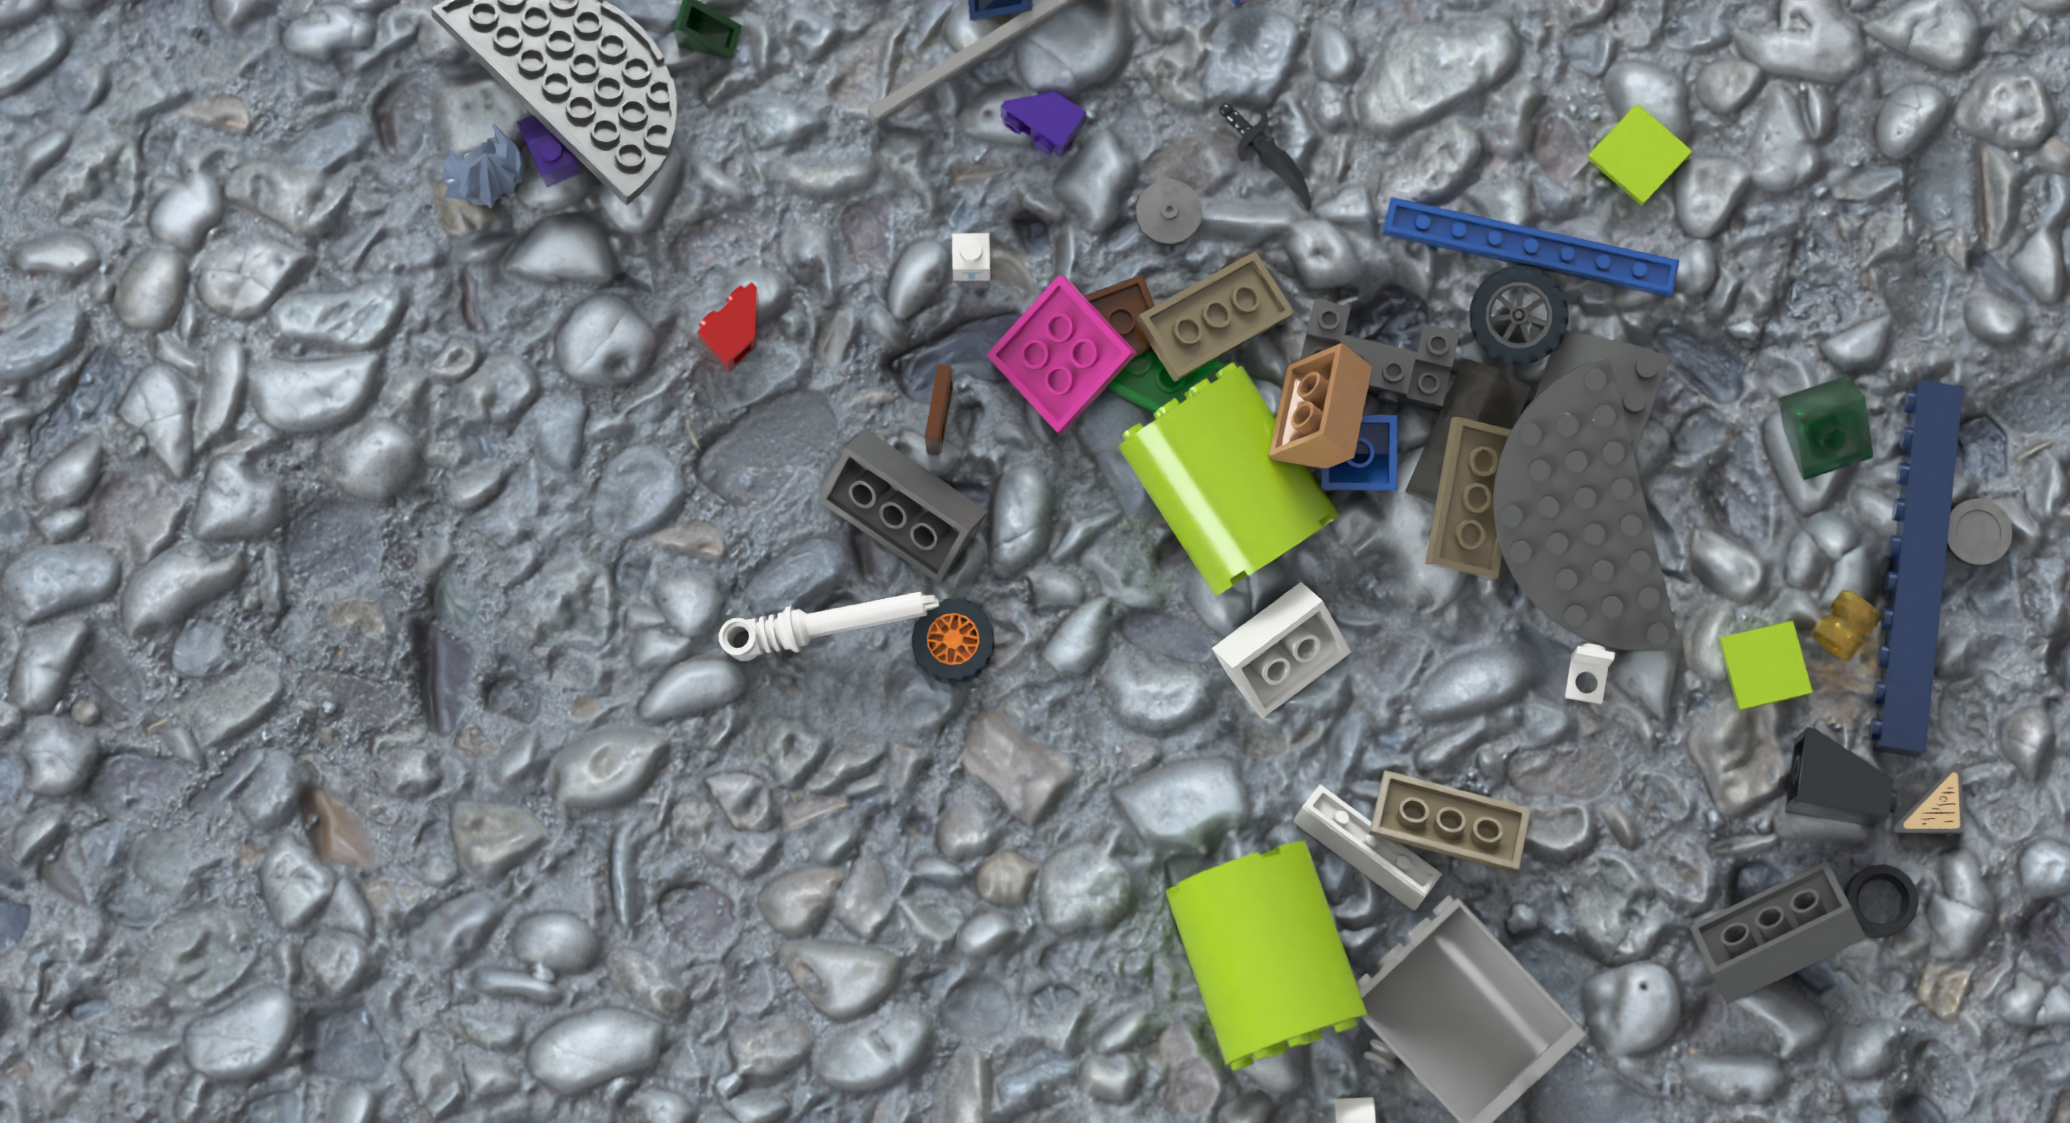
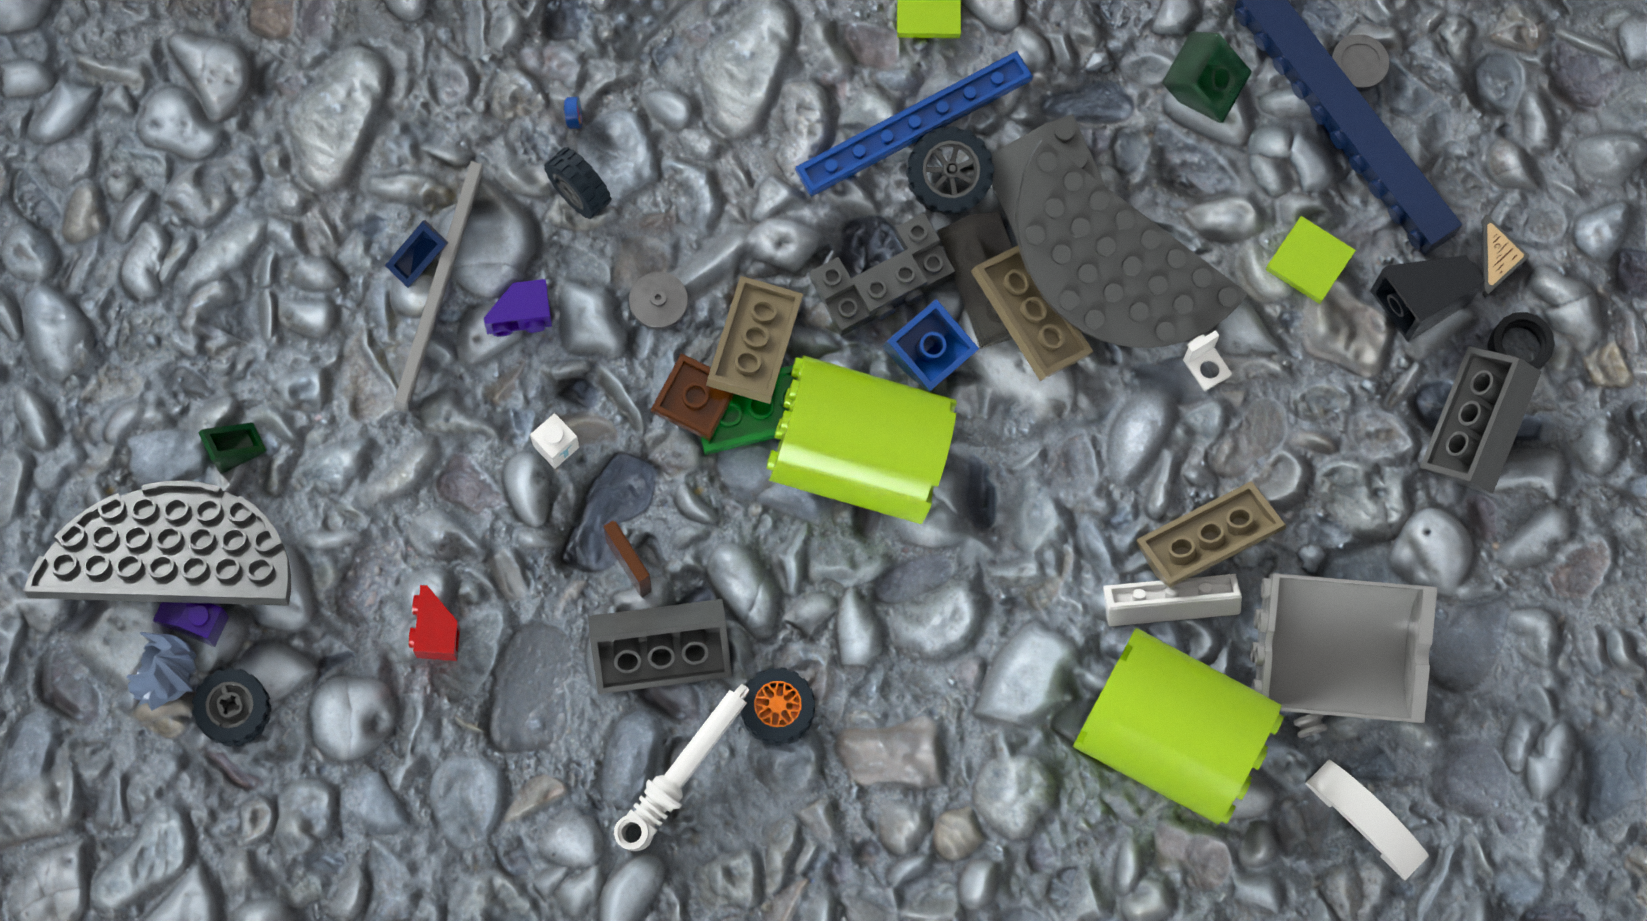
camera: 45 degrees left, 5 degrees down
dark pink plate [986,275,1137,434] -> none
white slope [1212,582,1351,719] -> none
black piece [1219,103,1312,211] -> none
medium nougat slope [1269,343,1372,469] -> none
clear yellow wheel [1810,590,1882,661] -> none
none -> black wheel [192,668,271,747]
none -> black wheel [544,147,612,219]

